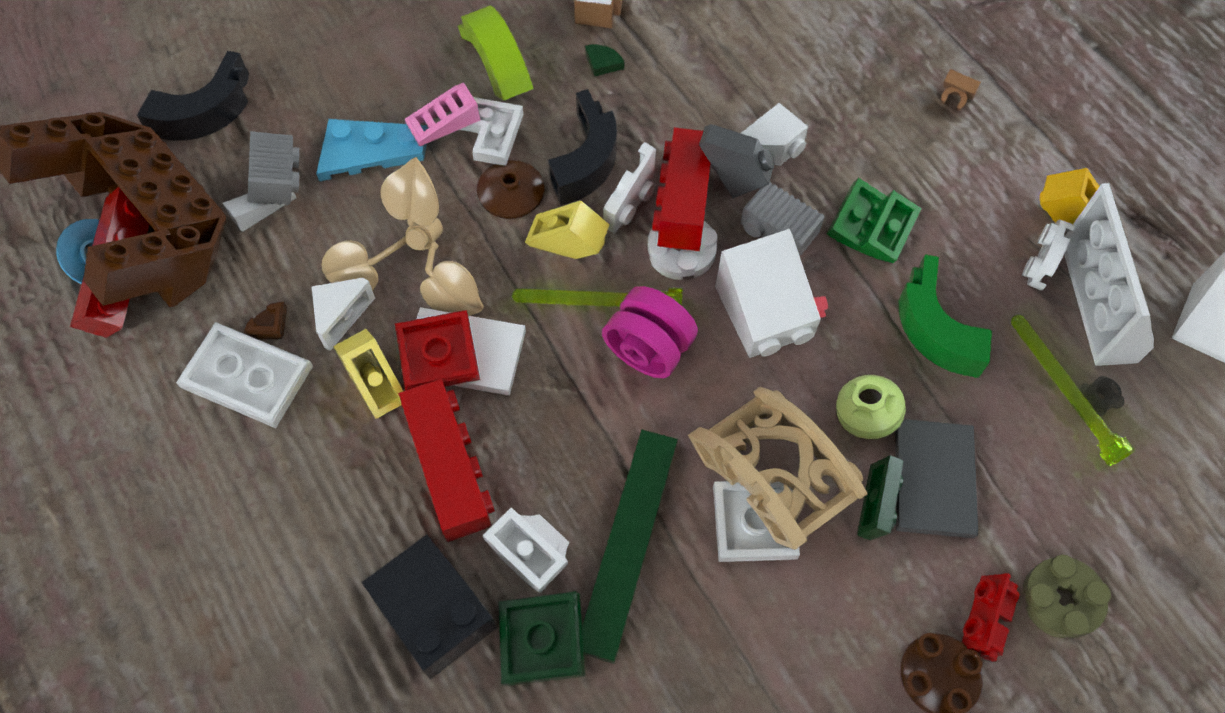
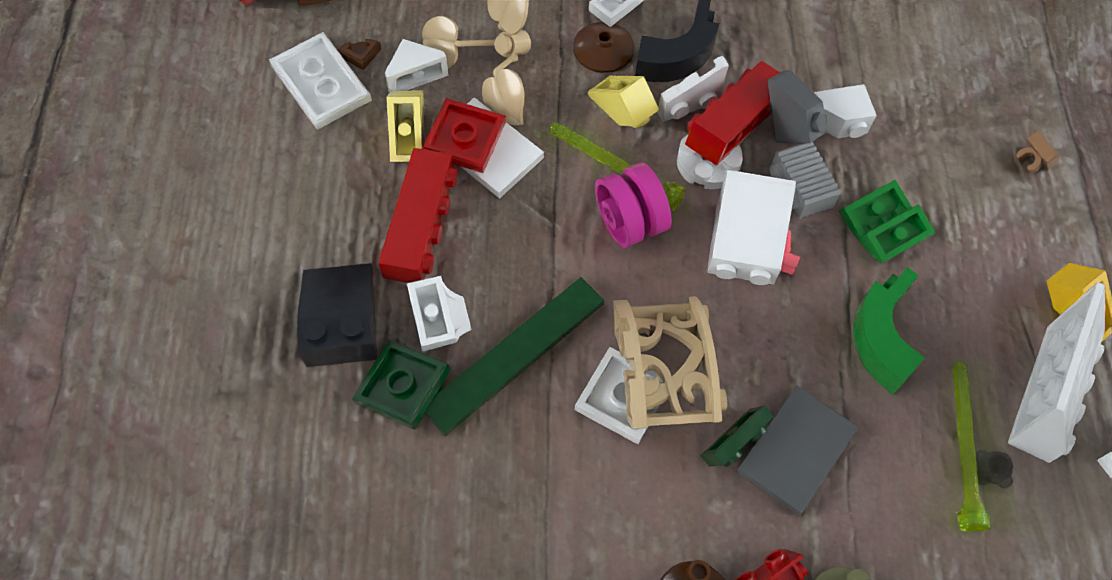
camera: 30 degrees right, 0 degrees up
yellowish green piece [836,375,906,439] -> none
white plate [1022,219,1074,291] -> none

